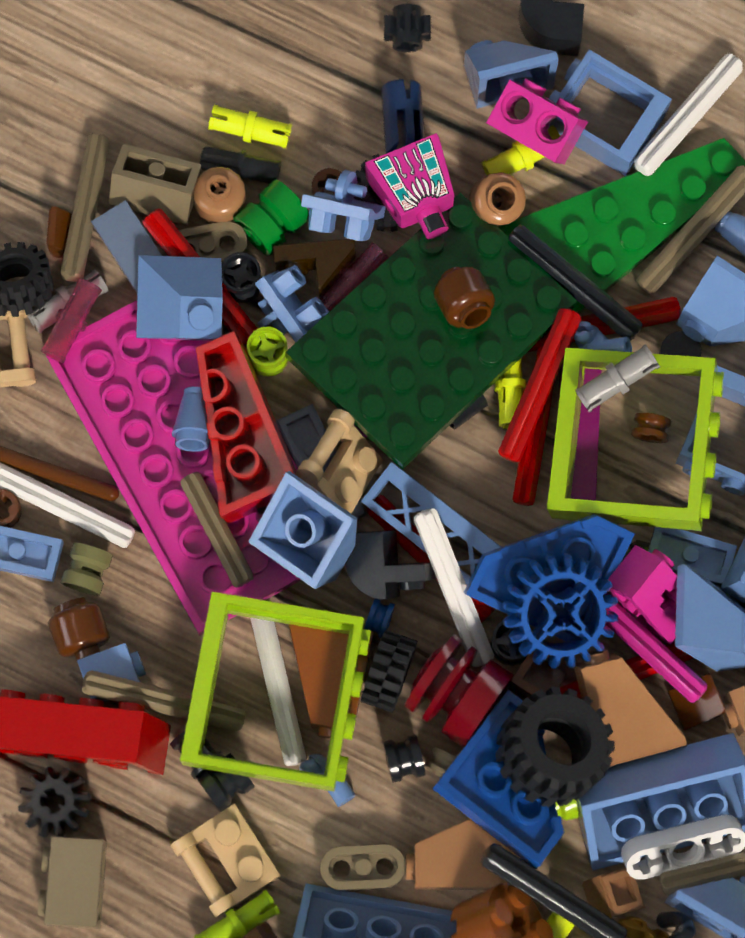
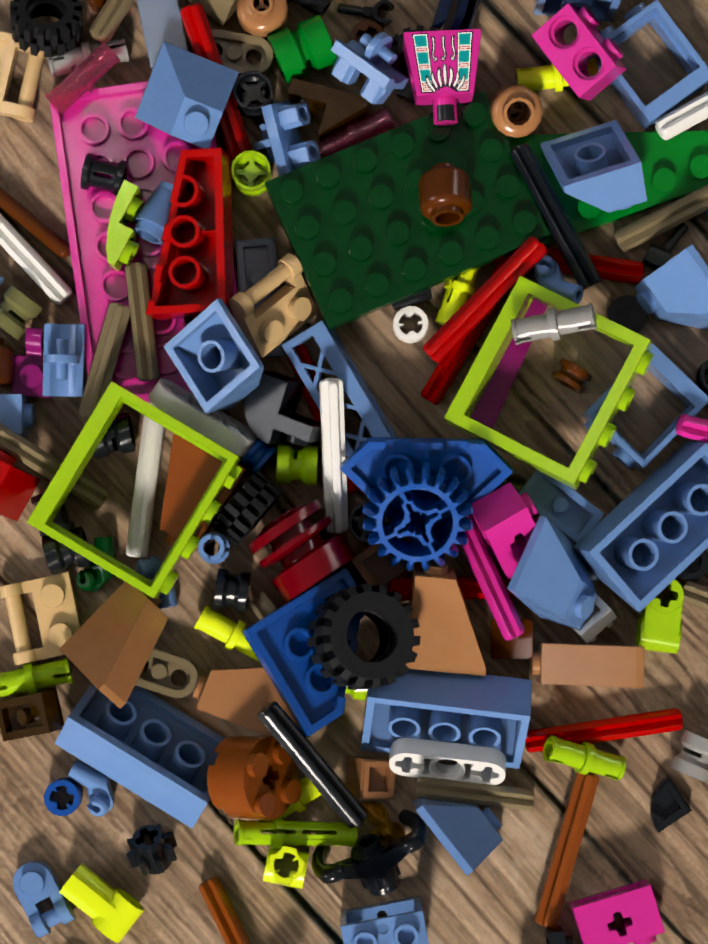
camera: 20 degrees right, 10 degrees up
none -> magenta plate [11,328,53,398]
none -> medium blue hips [42,323,86,397]
none -> medium nougat slope [60,582,168,709]
none -> dark green arm [76,536,116,592]
none -> dark tan axle [78,303,130,419]
none -> black bush [80,153,128,196]
none -> black wheel [94,413,136,459]
none -> lime slope [106,179,144,271]
none -> white beam [148,378,258,457]
none -> neon yellow pin [194,605,262,665]
none -> medium blue pin [198,532,230,564]
none -> lime wheel [276,444,319,485]
none -> black hand [338,0,394,28]
none -> white bush [393,306,429,343]
none -> medium blue slope [540,120,647,213]
none -> pearl dark grey hand [642,223,689,270]

